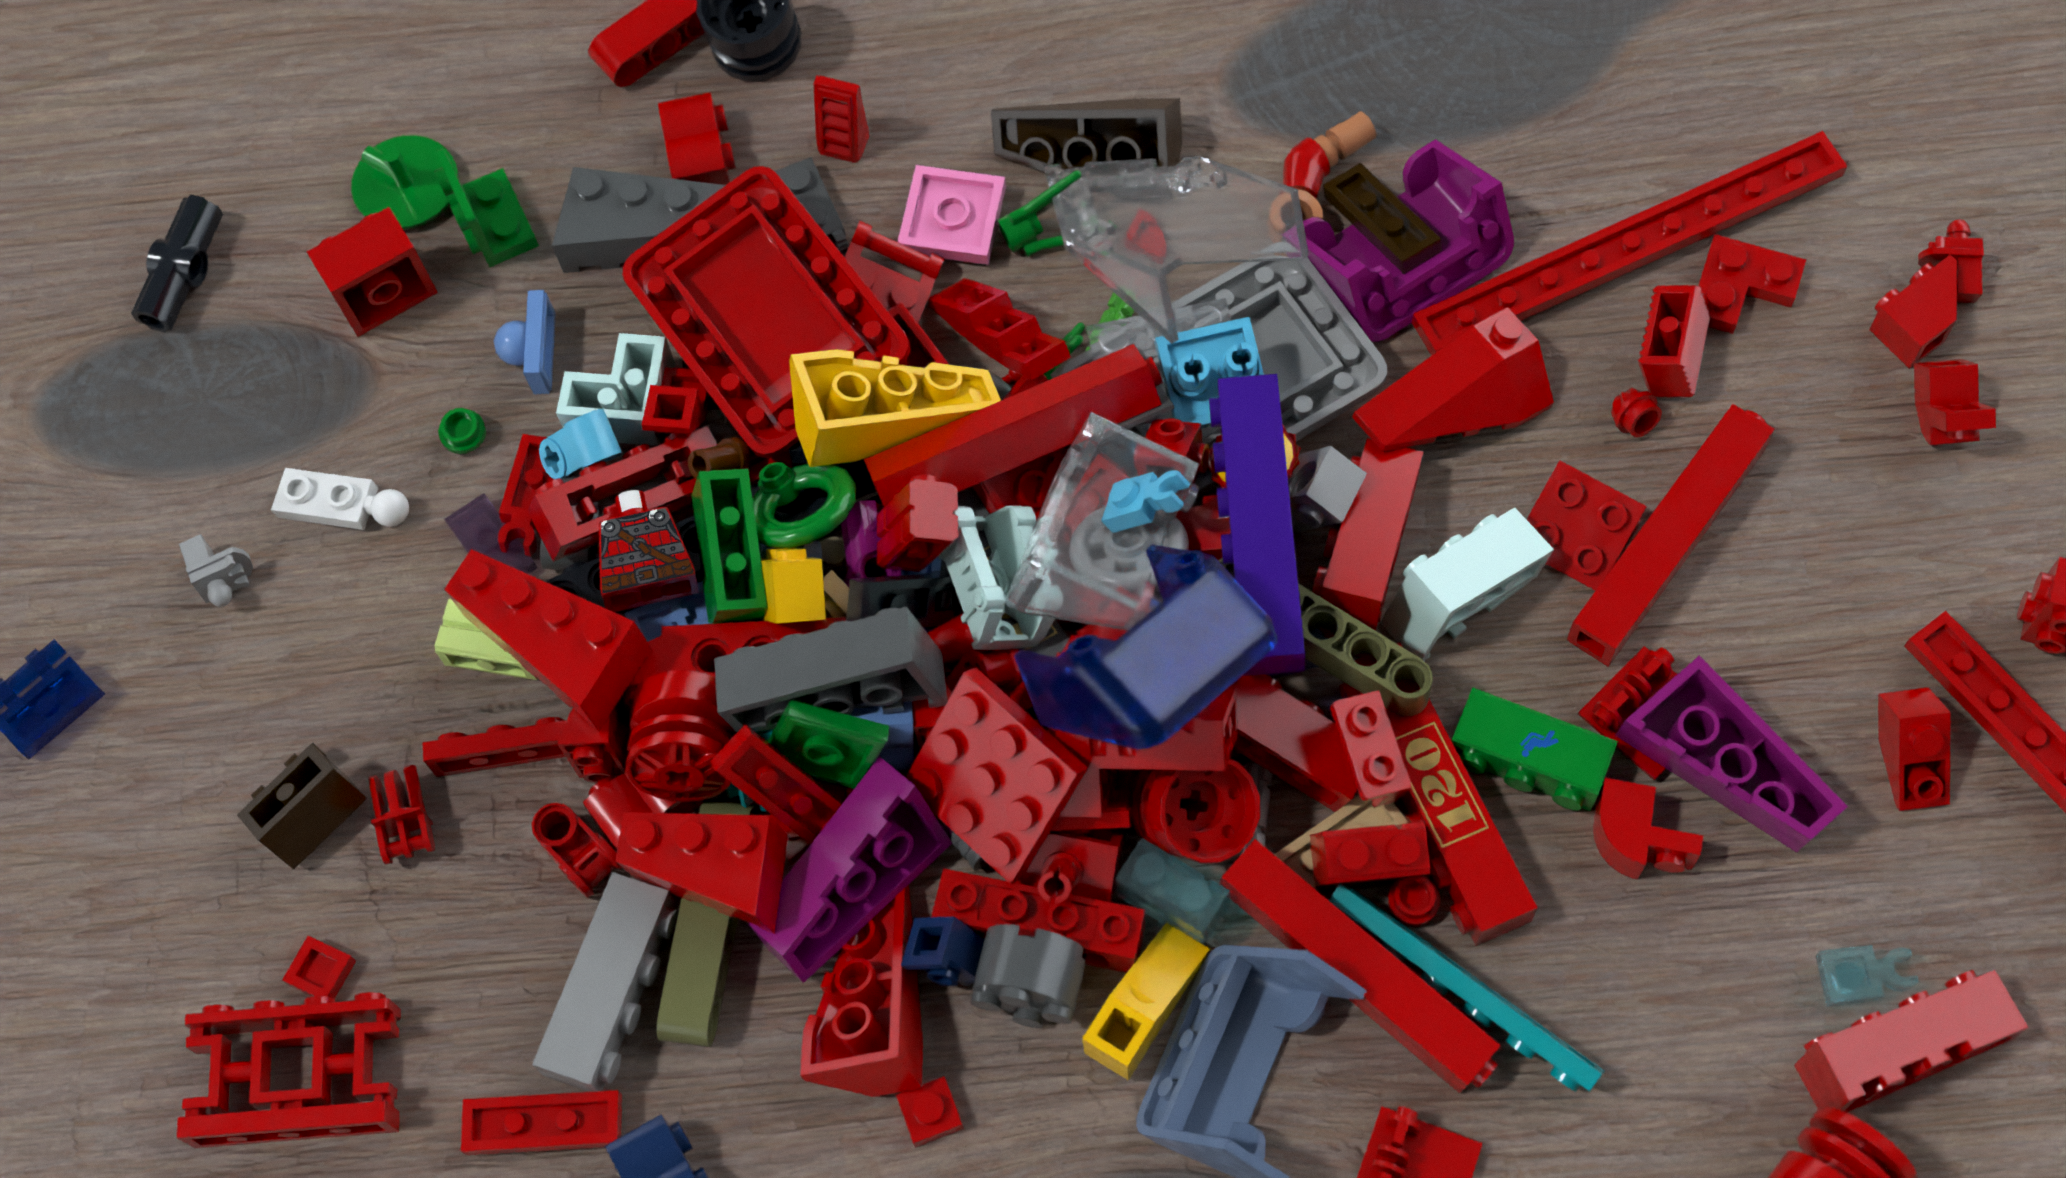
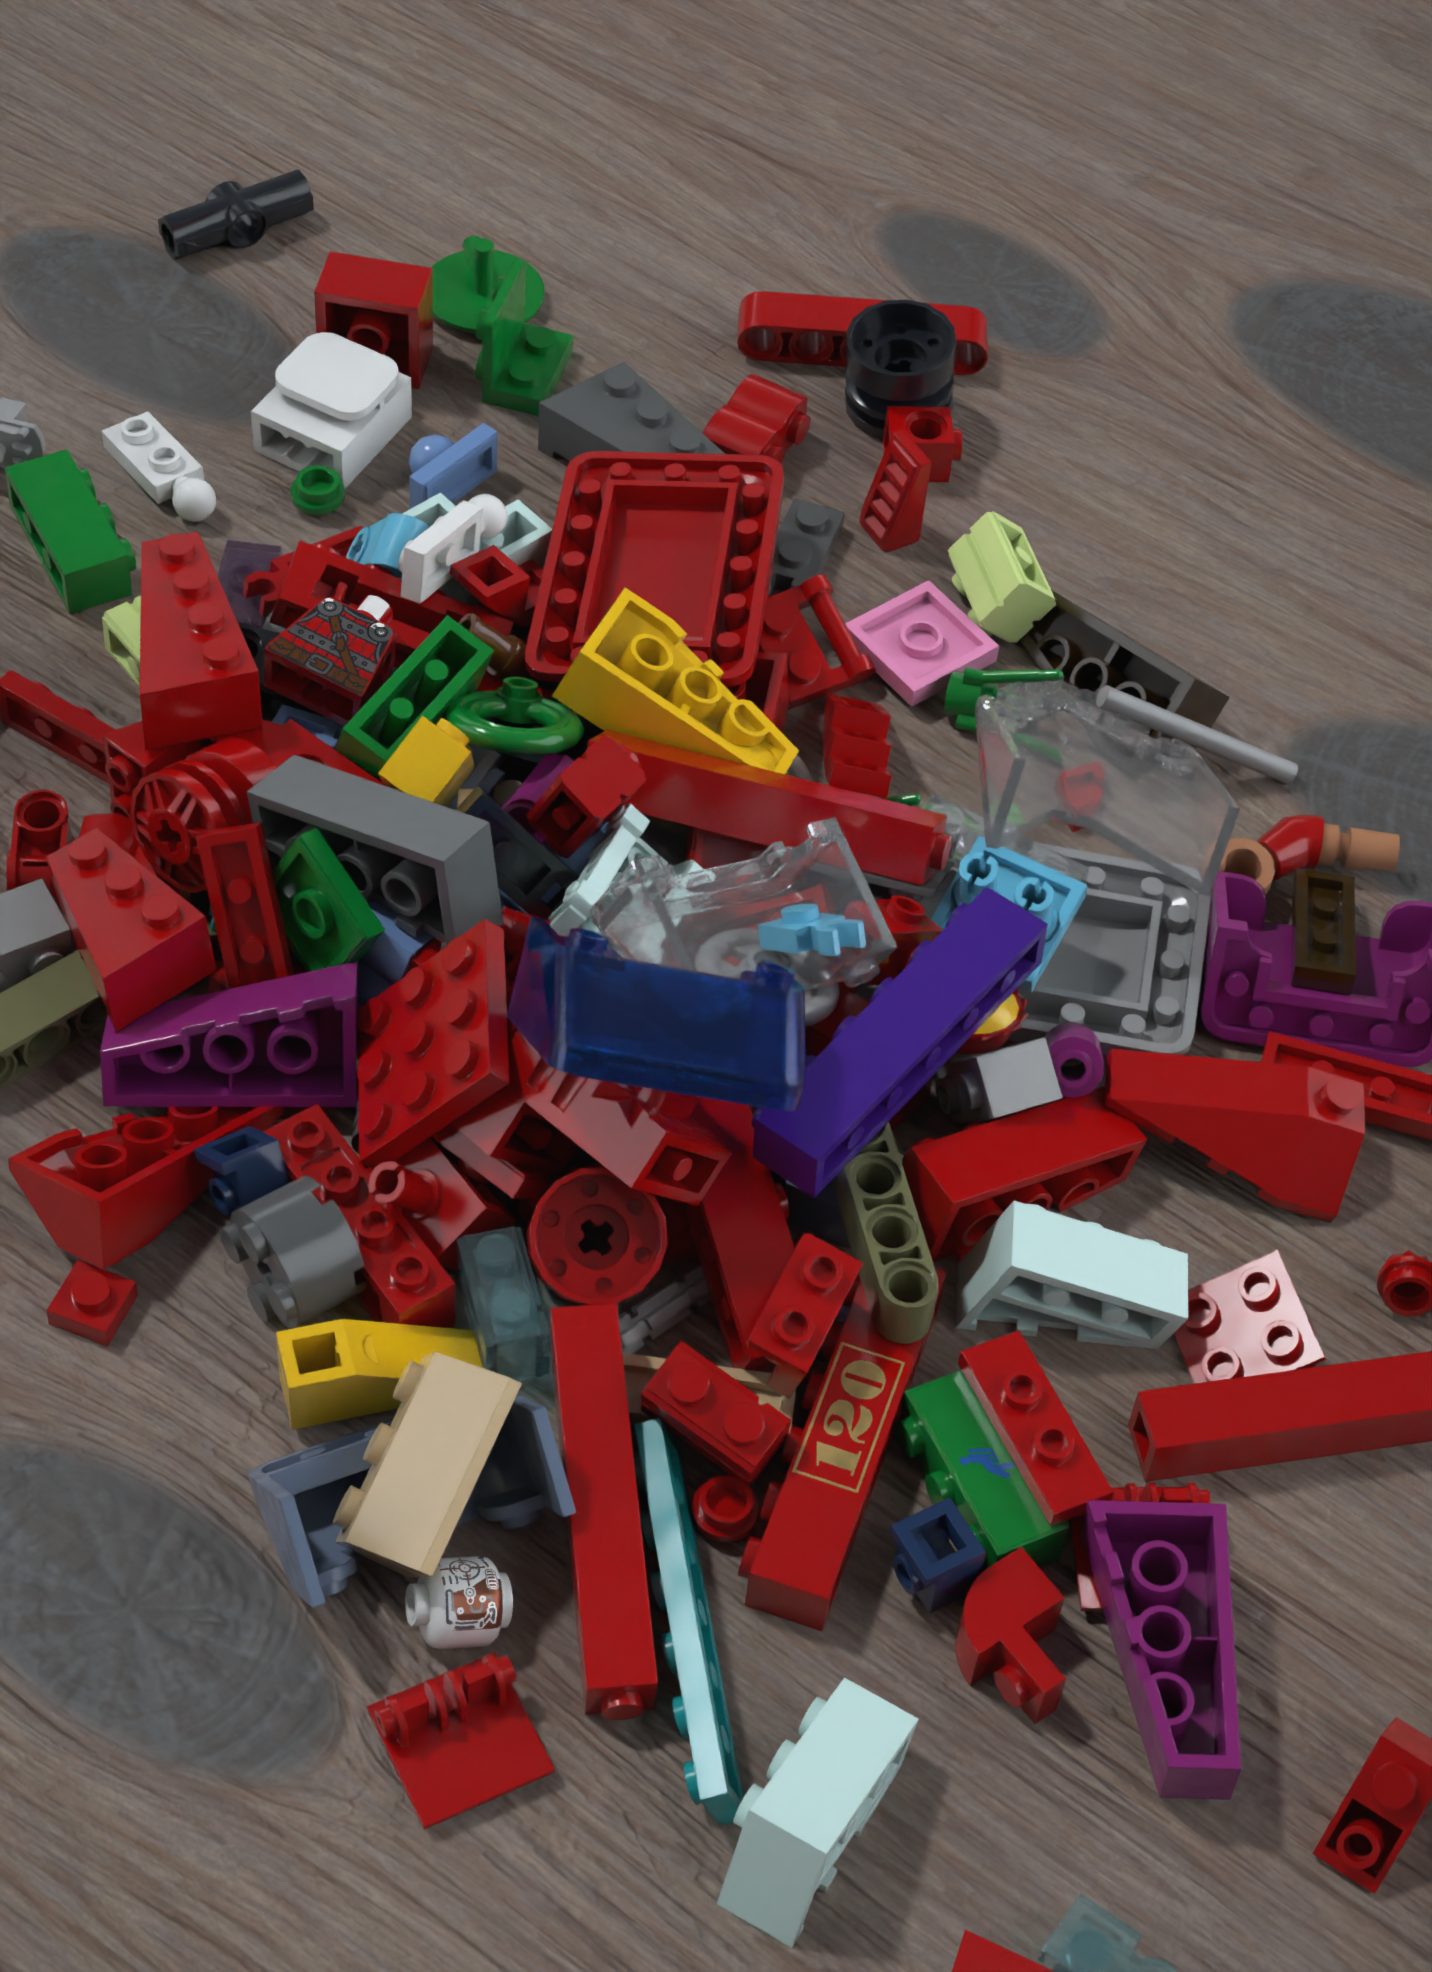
camera: 30 degrees right, 15 degrees down
none -> green brick [5,449,136,614]
none -> white brick [251,332,412,488]
none -> tan slope [333,1352,522,1578]
none -> white plate [399,494,508,604]
none -> white head [405,1556,513,1649]
none -> light aqua wedge [717,1677,919,1948]
none -> red brick [882,406,962,482]
none -> dark blue brick [890,1497,986,1614]
none -> yellowish green brick [948,511,1056,643]
none -> red plate [958,1330,1114,1526]
none -> magenta brick [1044,1023,1104,1097]
none -> light grey bar [1096,685,1298,784]

